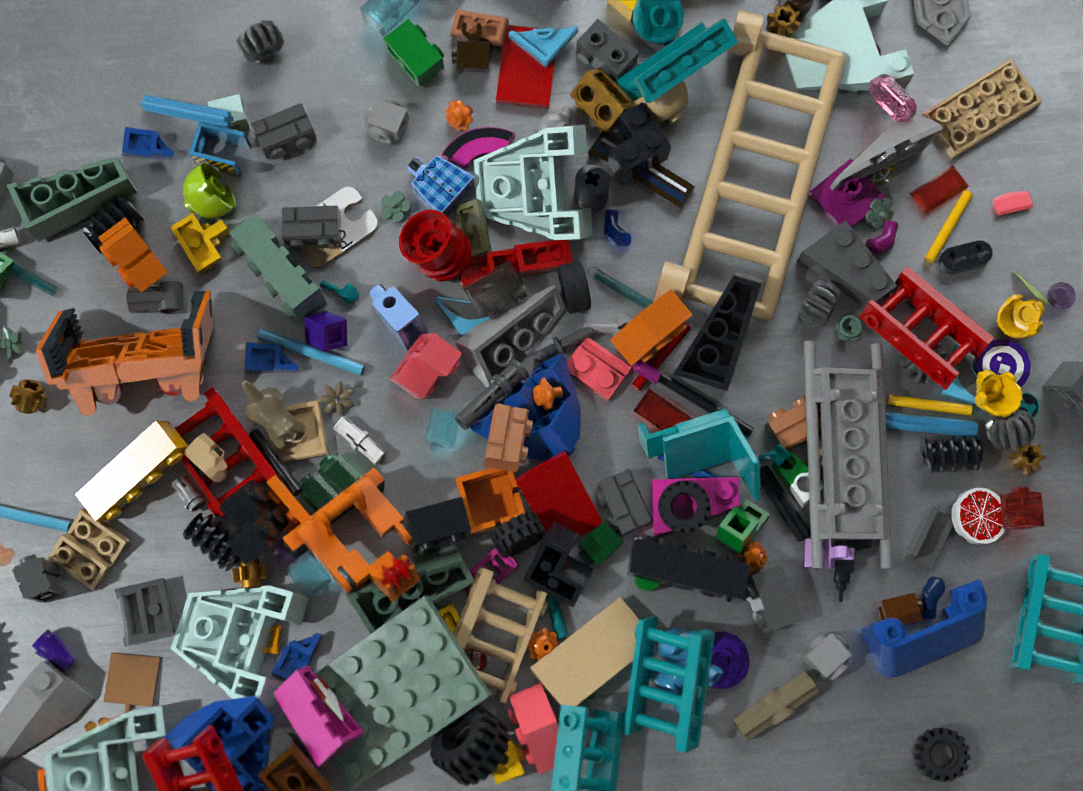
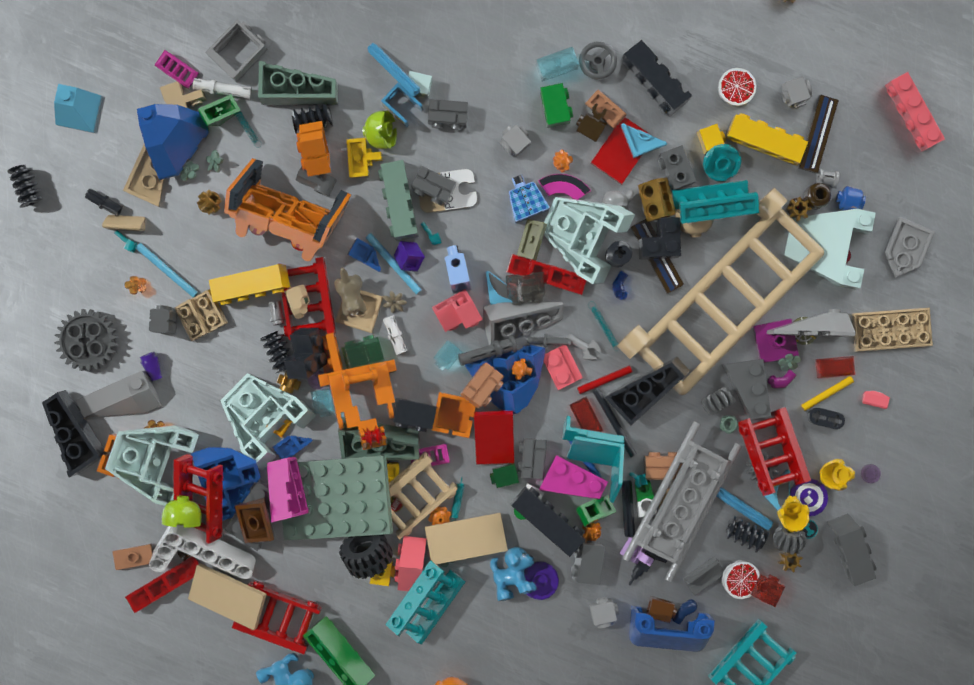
camera: 30 degrees right, 10 degrees up
medium nougat piece [104,653,160,713] -> none
dark grey plate [114,578,175,647] -> none
blue slope [122,127,174,159] -> none
dark grey gear [236,20,285,63] -> none
black bar [249,429,303,497] -> none
white sticker [309,678,343,721] -> none
sand green plant [381,191,411,222] -> none
red wheel [399,209,472,282] -> none
black tyre [490,511,546,558] -> none
black brick [523,521,593,607] -> none
black tyre [558,261,591,314] -> none
orange piece [610,289,693,366] -> none
teal fence [623,616,715,753] -> none
magenta arm [632,359,663,384] -> none
black tyre [658,480,711,533] -> none
dark tan piece [732,671,819,741] -> none
clear pink plate [869,74,917,123] -> none
yellow bar [886,394,972,416] -> none
lime sticker [1013,270,1052,306] -> none

